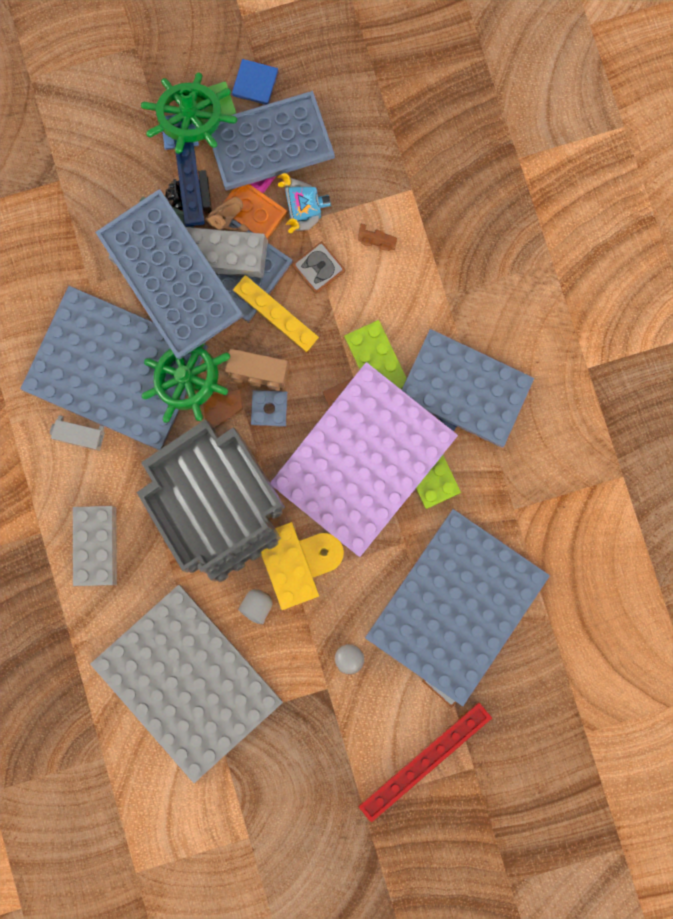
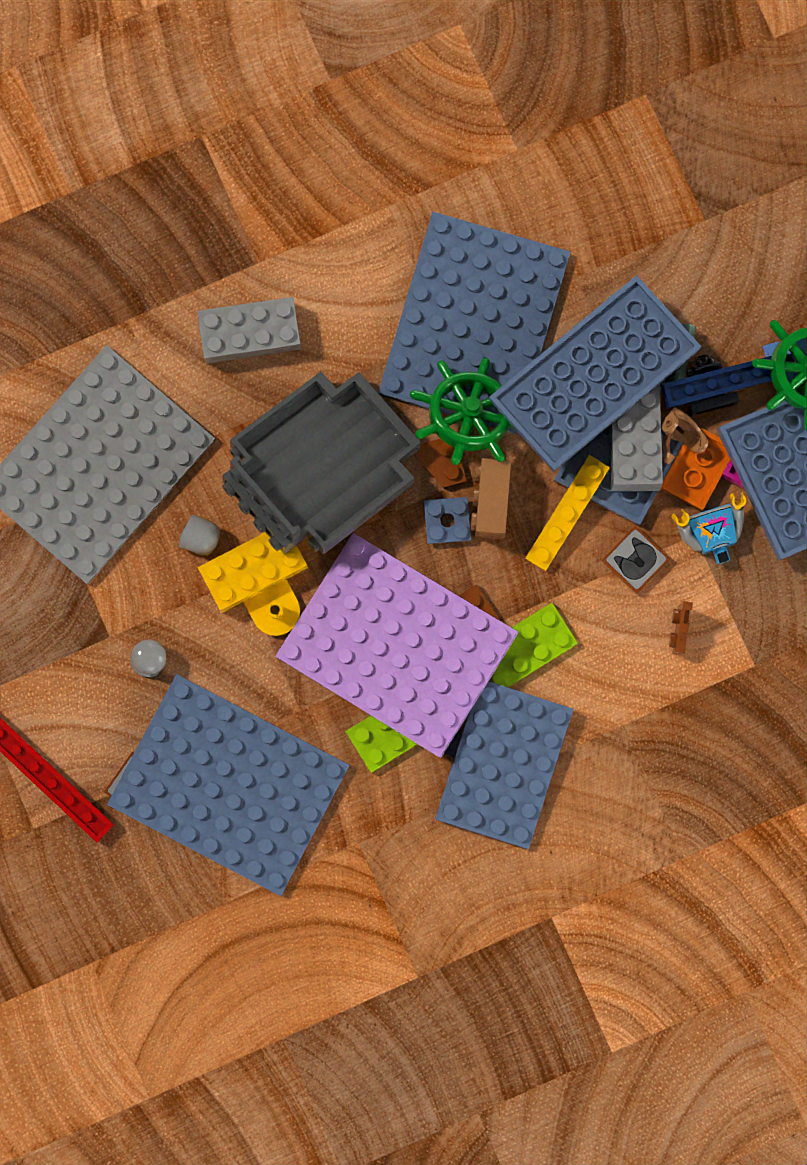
camera: 80 degrees right, 0 degrees up
light grey brick [50,415,105,451] -> none

